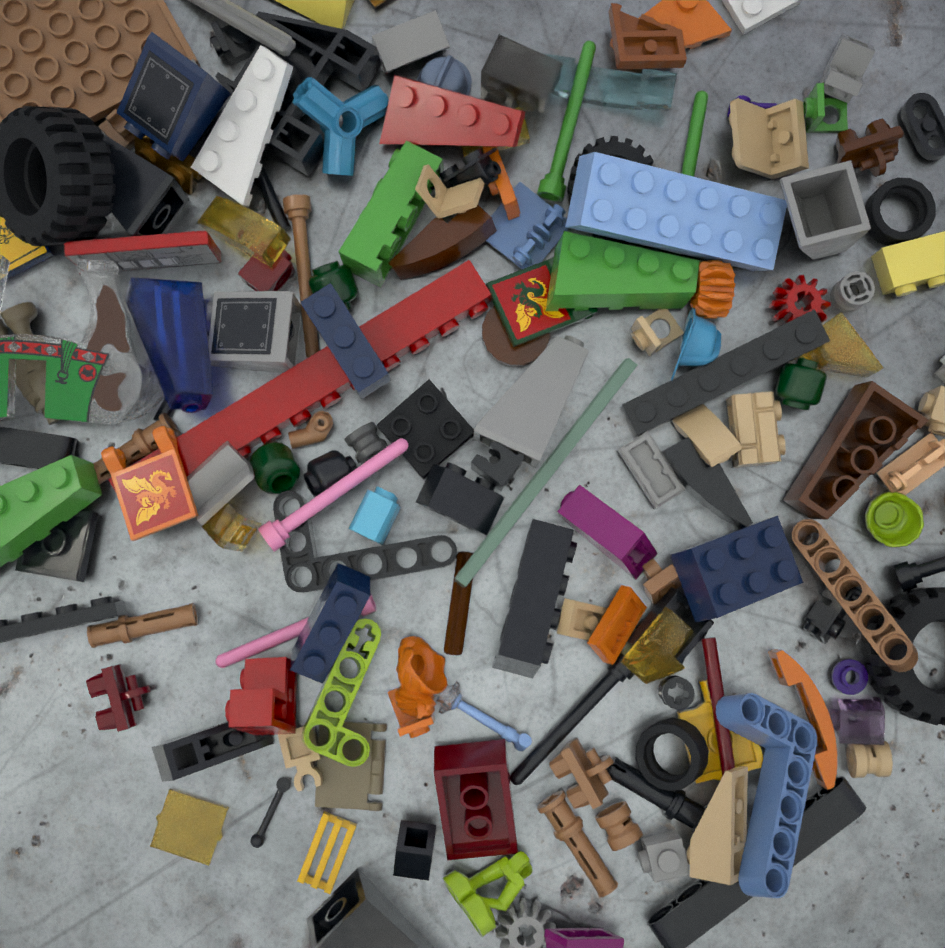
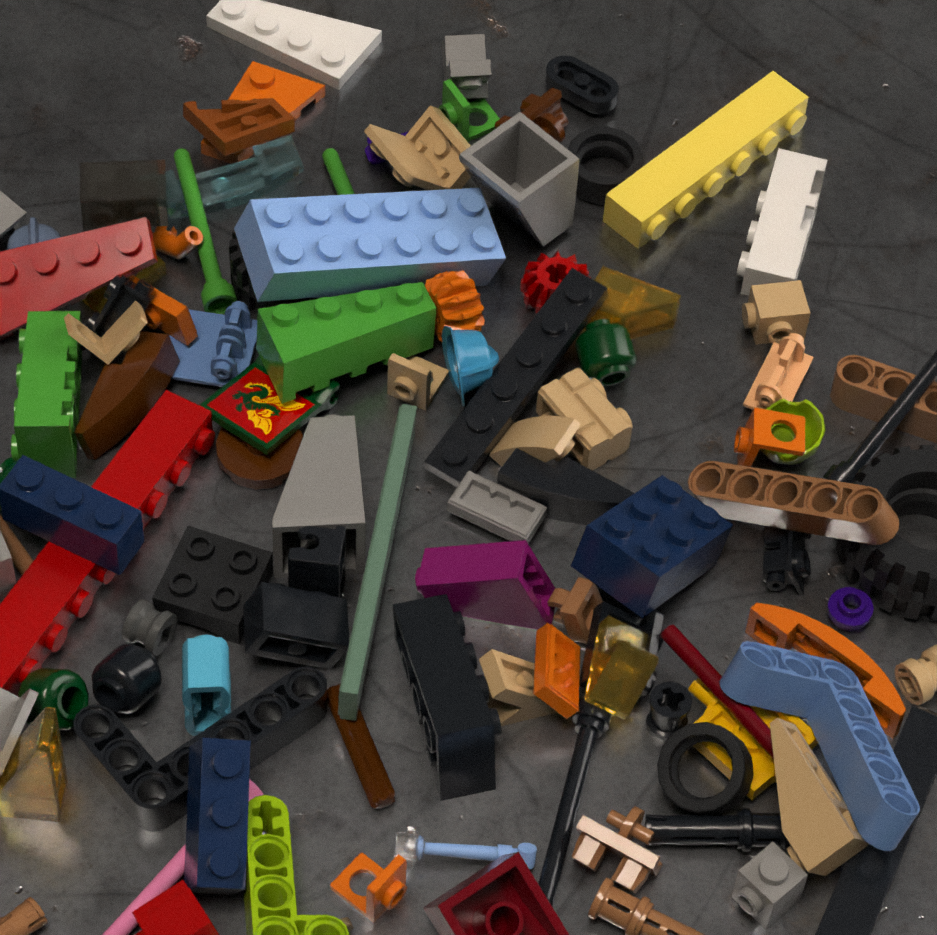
camera: 30 degrees left, 30 degrees down
bright pink piece [258,438,409,552] -> none
medium nougat arm [288,411,333,449] -> none
orange hair [395,636,448,719] -> none
medium nougat wheel [595,801,643,851] -> none
reddish brown wedge [783,381,929,520] -> none
clear purple brick [829,697,885,745] -> none
light grey wheel [830,271,875,313] -> none
none -> orange arm [152,223,203,260]
none -> orange bracket [734,407,805,467]

